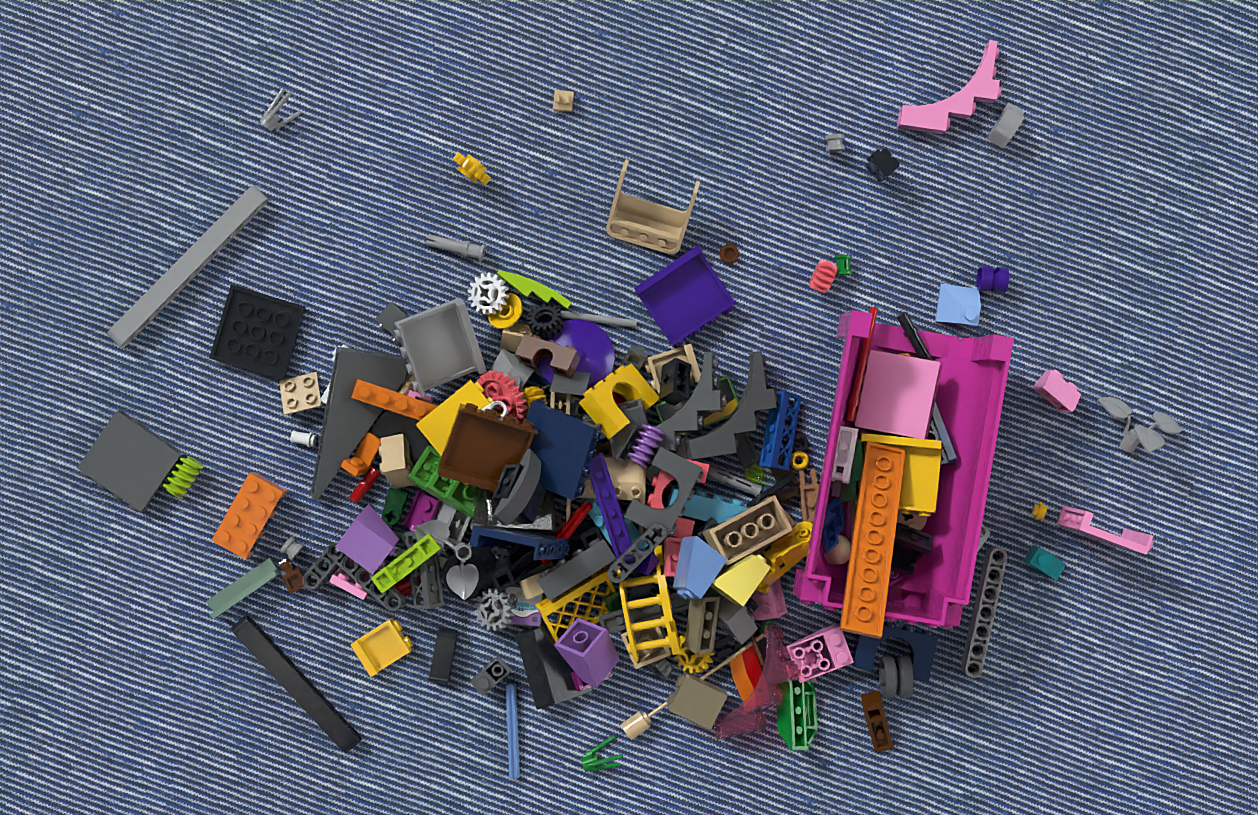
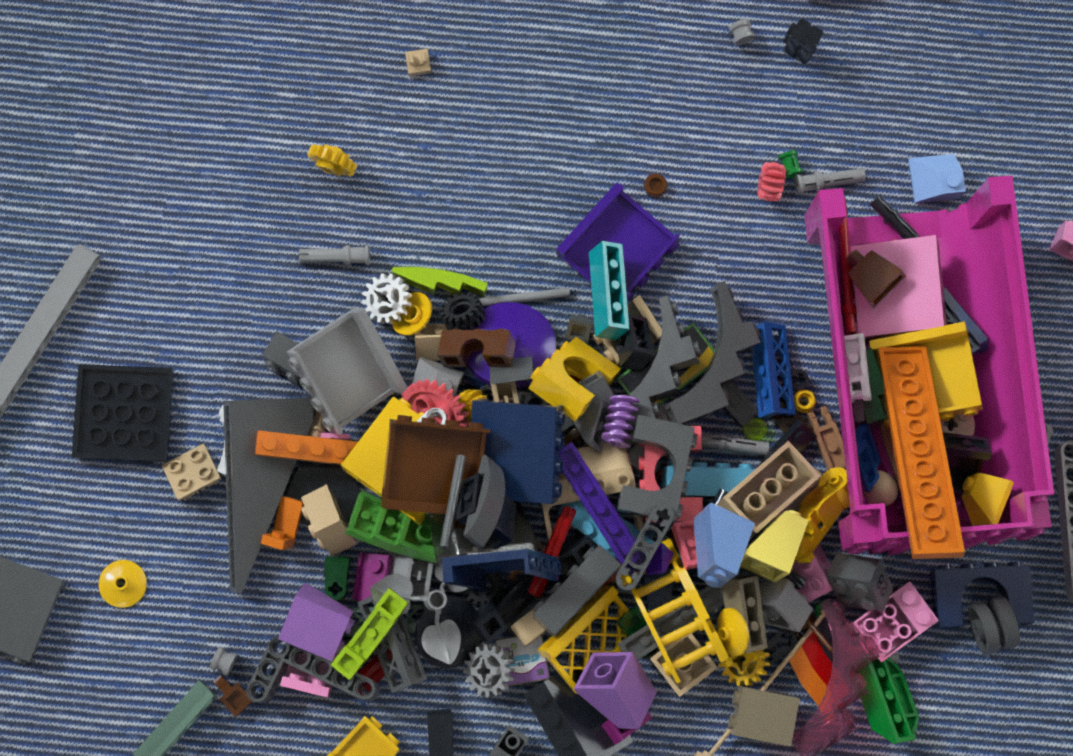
camera: 25 degrees left, 10 degrees down
lime piece [163,456,204,499] -> none
orange brick [211,472,288,559] -> none
light grey plant [260,88,301,131] -> none
white pin [290,430,317,447] -> none
red axle [349,467,381,503] -> none
tan windscreen [606,159,700,254] -> none
dark grey piece [648,658,673,681] -> none
reddish brown slope [861,690,894,753] -> none
dark purple wheel [976,266,1009,293] -> none
none -> yellow dish [99,560,147,608]
none -> dark grey bar [440,455,466,549]
none -> teal brick [589,241,629,340]
none -> yellow dish [717,608,749,656]
none -> light grey pin [794,168,866,195]
none -> dark grey brick [826,553,893,611]
none -> reddish brown torso [846,250,906,308]
none -> yellow slope [962,473,1014,526]

